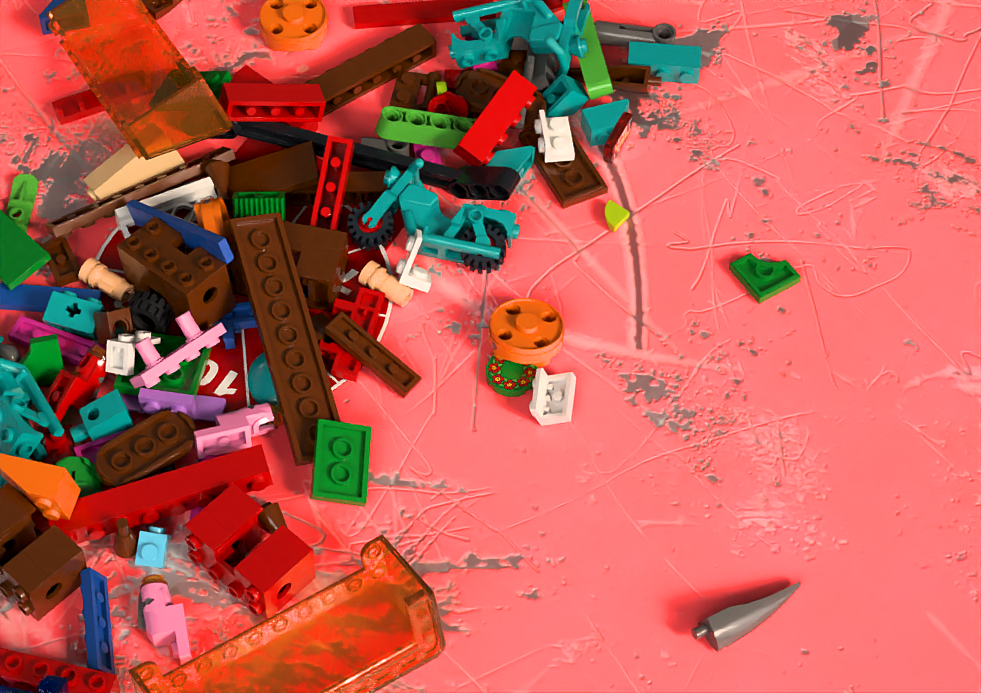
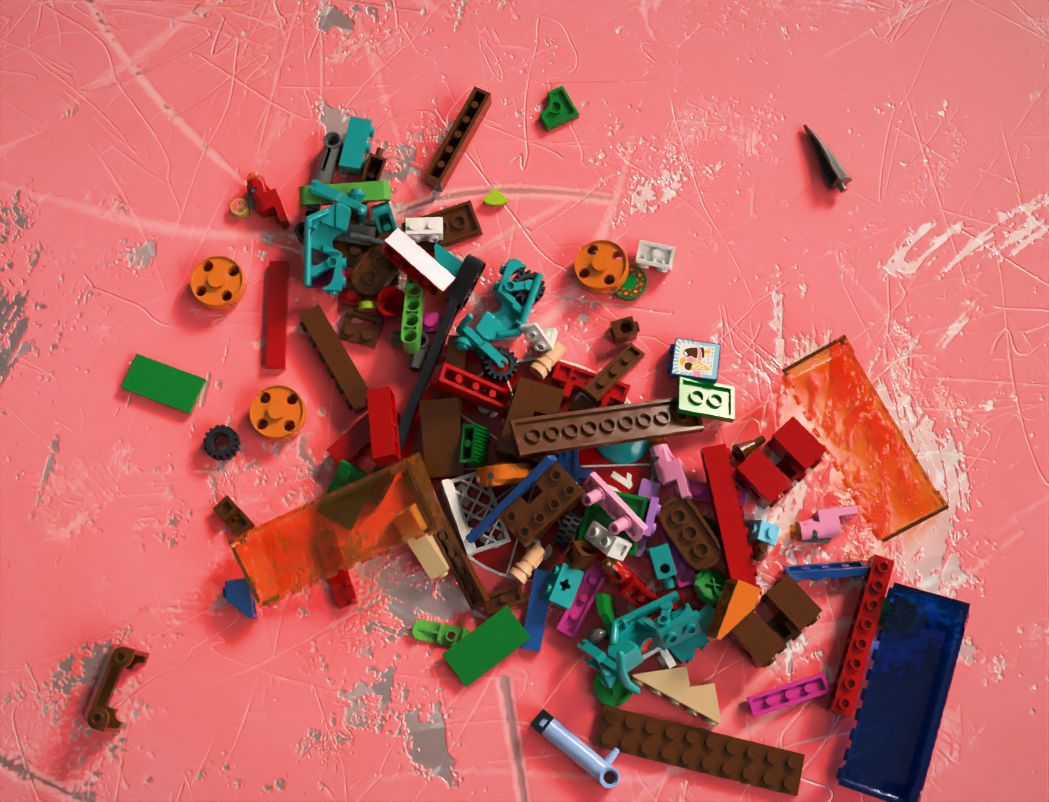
camera: 80 degrees left, 20 degrees up
reddish brown cone [205,160,230,205] -> none
teal slope [580,98,629,147] -> none
clear red tile [603,112,633,164] -> none
none -> reddish brown brick [424,86,492,192]
none -> reddish brown brick [609,316,640,345]
none -> panel [667,338,721,383]

